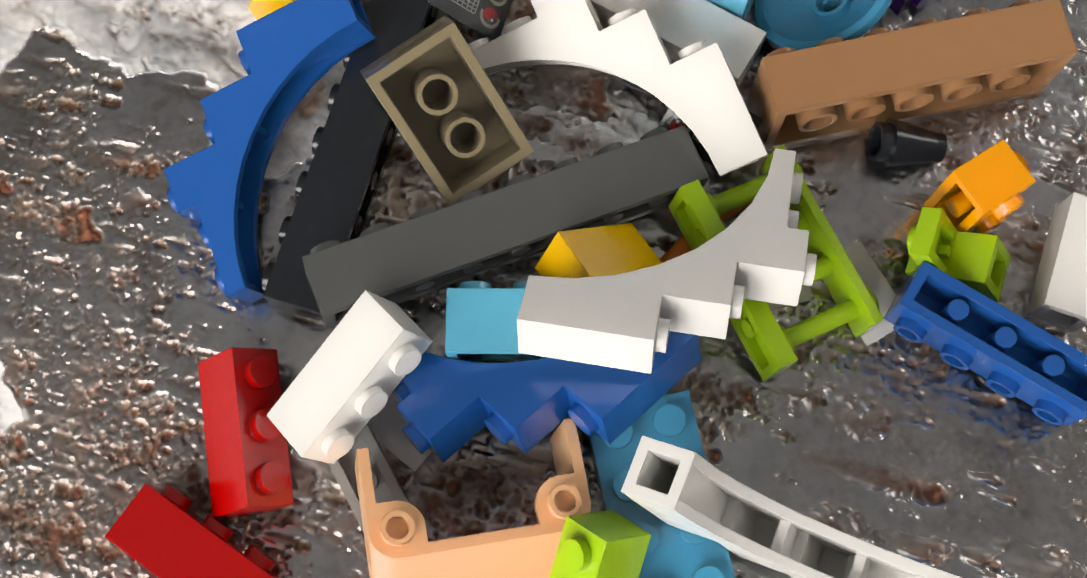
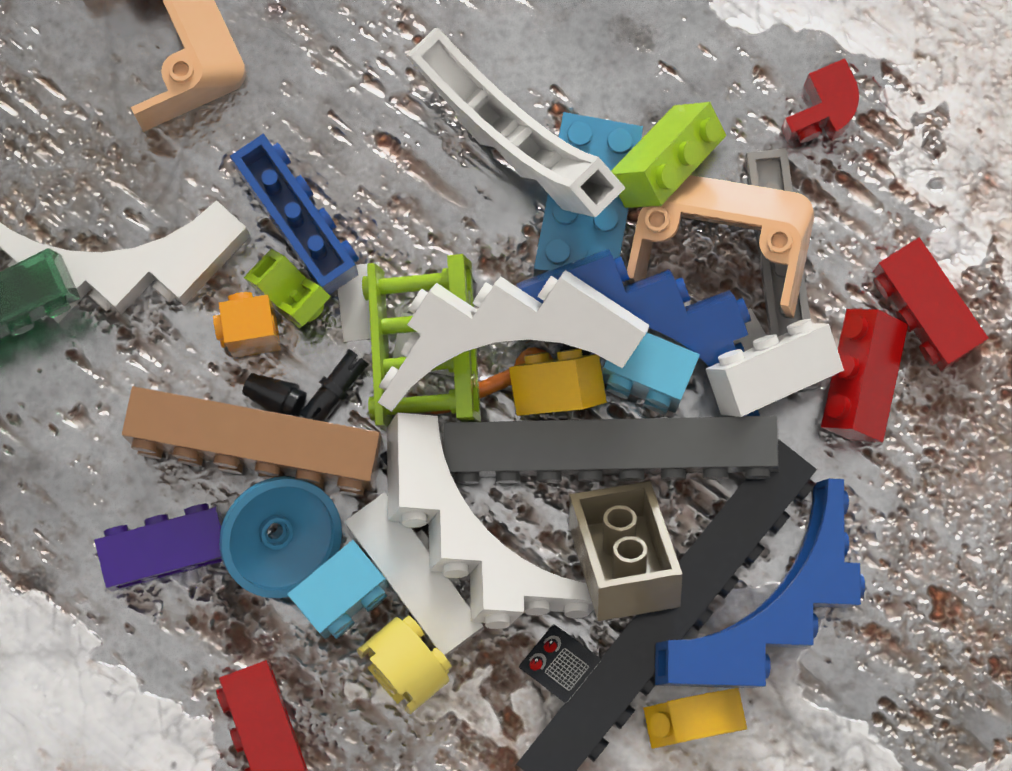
camera: 160 degrees left, 5 degrees up
none -> black pin [299,348,370,422]

